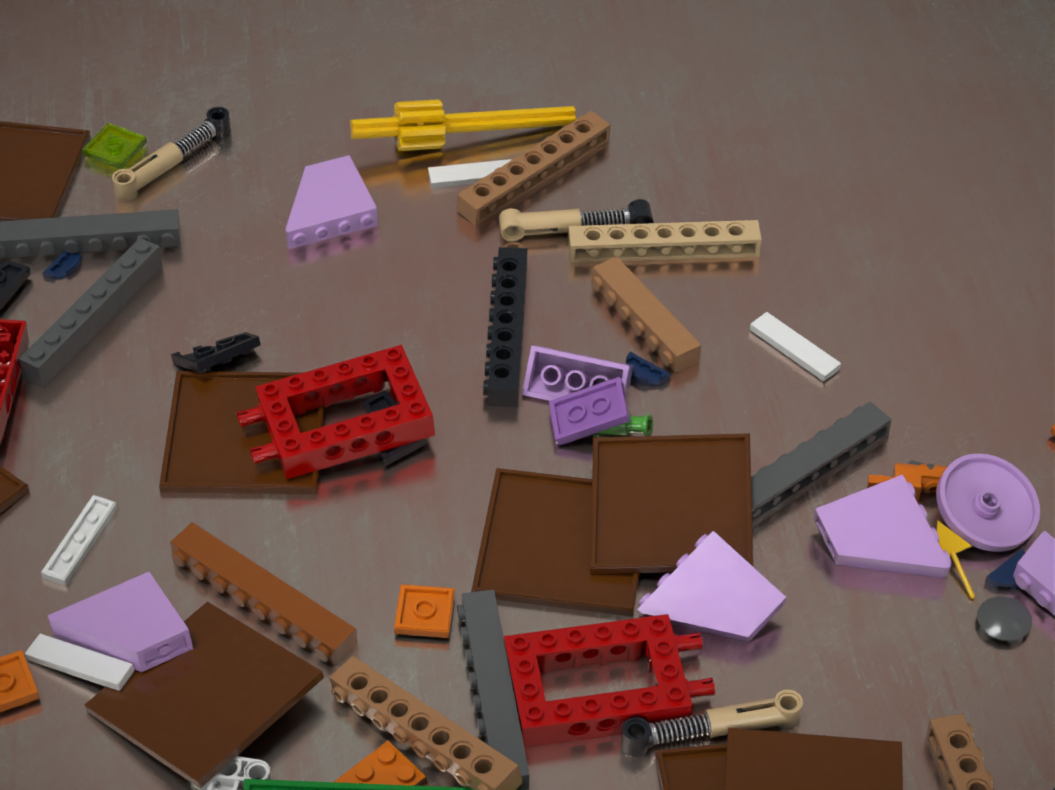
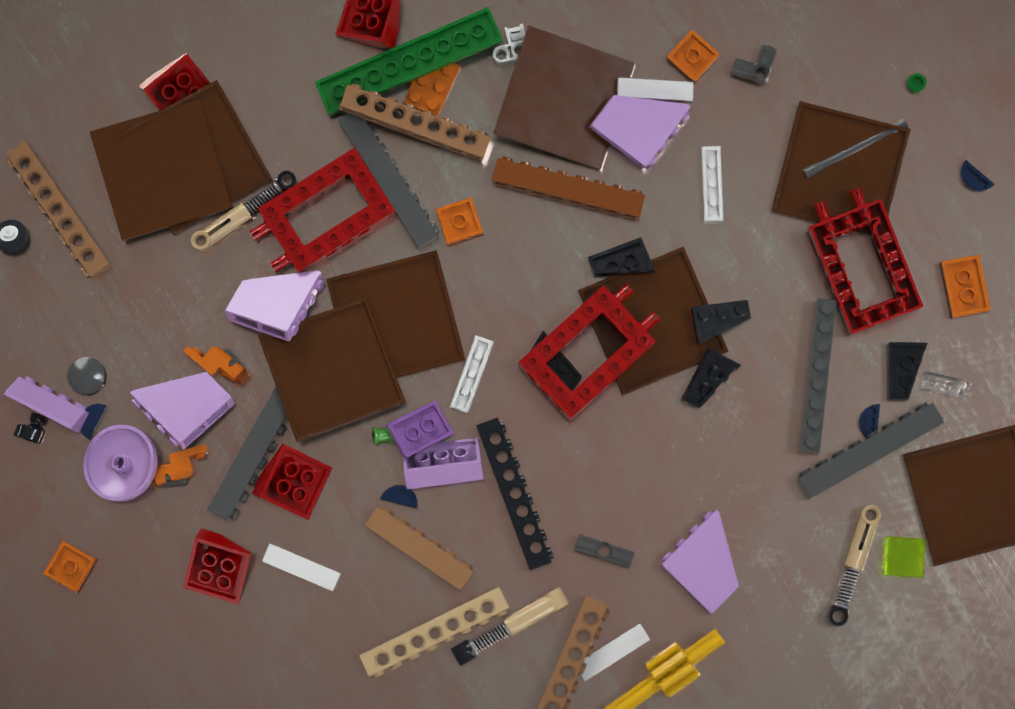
camera: 165 degrees right, 35 degrees up
yellow piece [937,520,975,599] -> none
none -> orange plate [183,346,250,386]
none -> red slope [183,528,251,605]
none -> red slope [251,444,332,520]
none -> white tile [450,335,494,414]
none -> dark grey piece [574,534,635,568]
none -> black wing [588,237,655,276]
none -> black wing [691,300,751,346]

